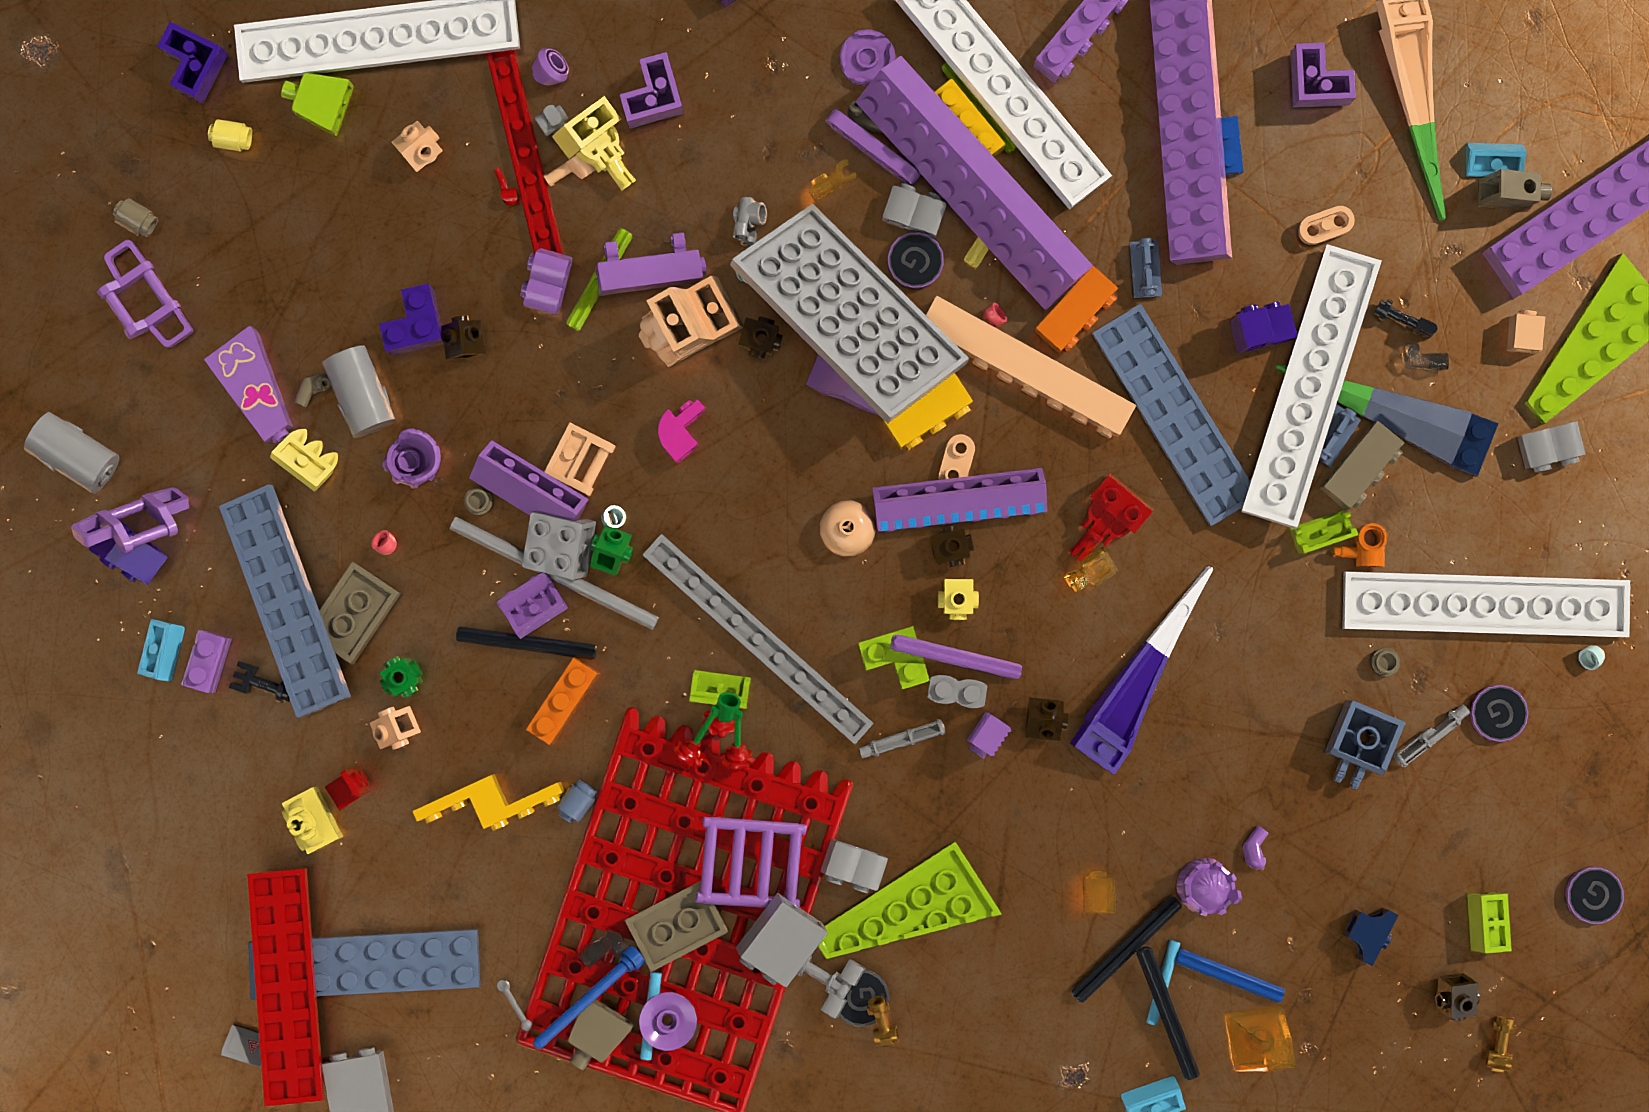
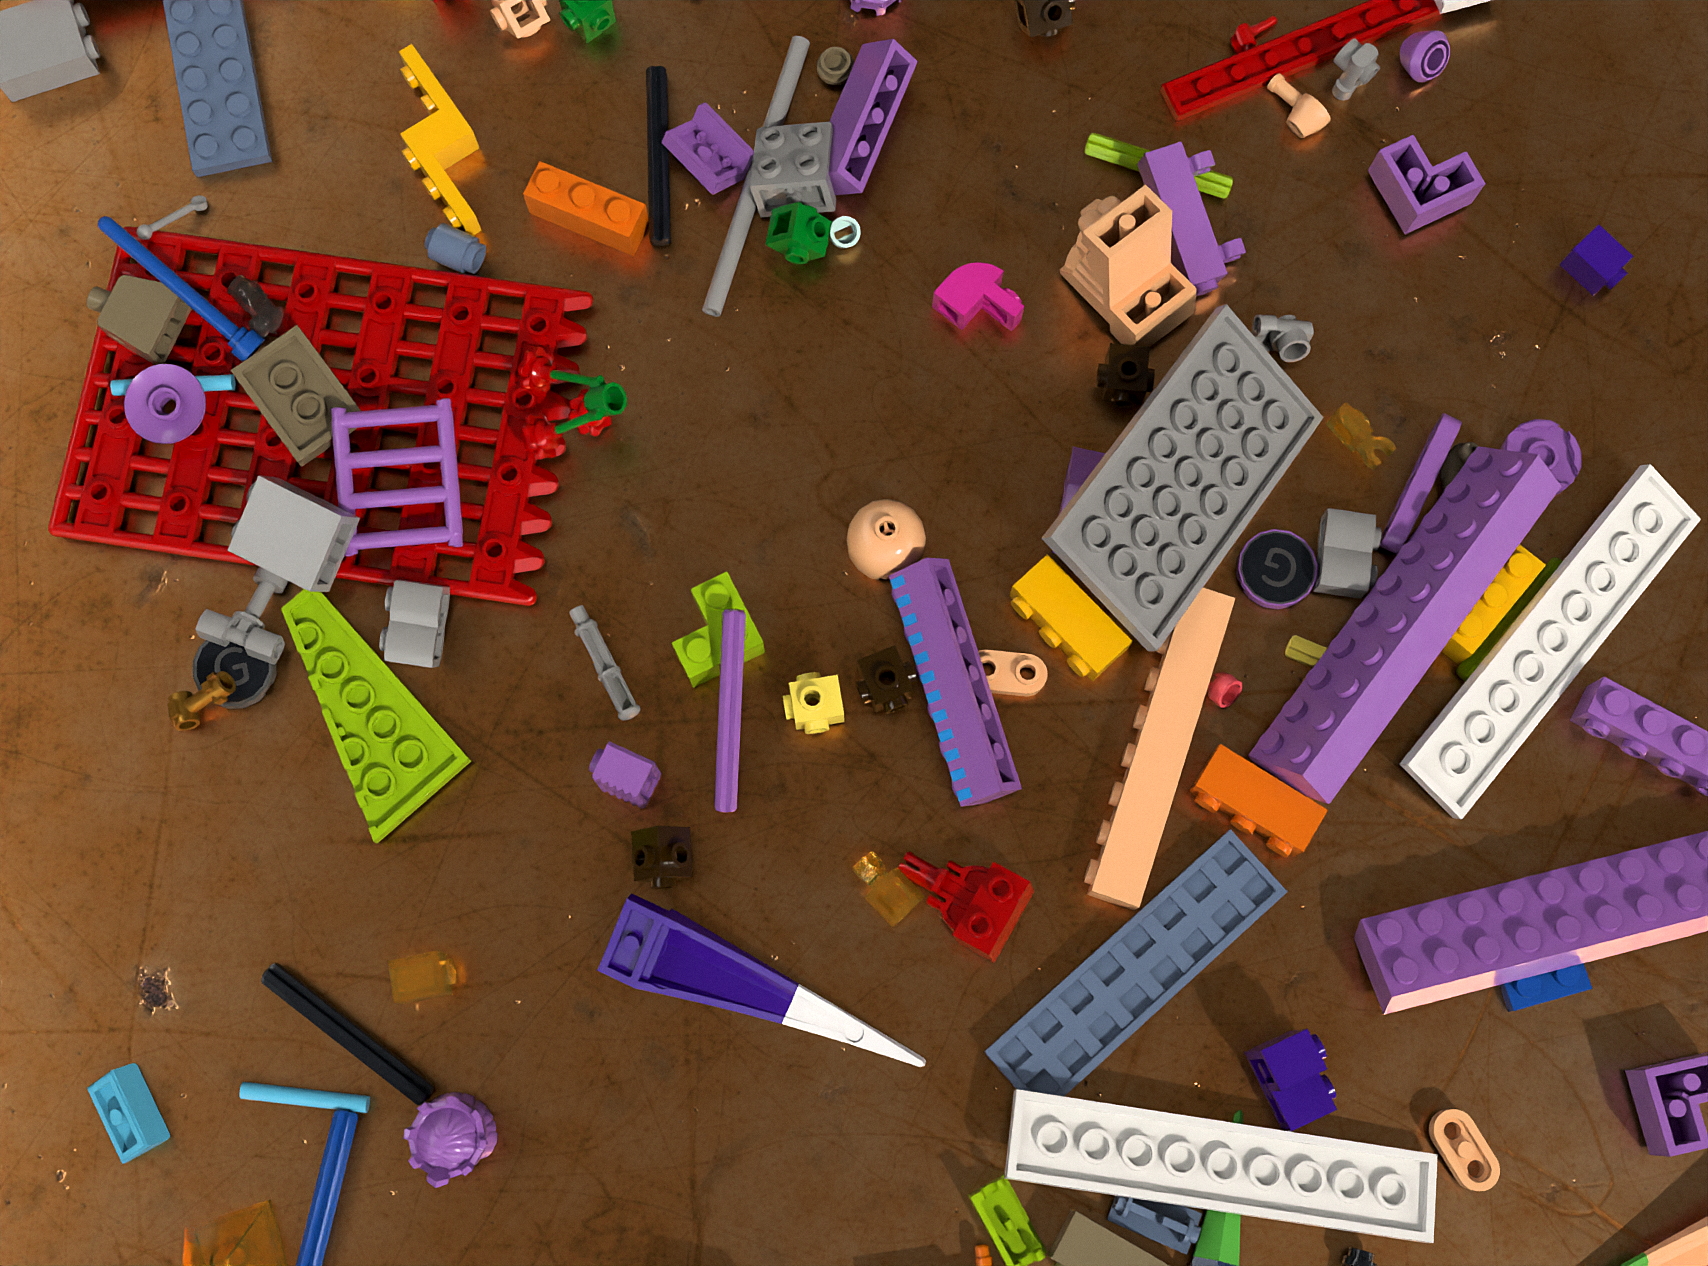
camera: 80 degrees right, 10 degrees down
medium lavender brick [520,248,573,315] -> none
light nougat plate [544,423,616,496] -> none
light yellow brick [552,96,636,191] -> none
light grey plate [643,534,874,744] -> none
lime hinge [689,670,751,709] -> none
light grey brick [926,675,987,708] -> none
sand blue hinge [1130,238,1162,298] -> none
black axle [1136,946,1200,1080] -> none
medium lavender arm [1243,825,1269,870] -> none

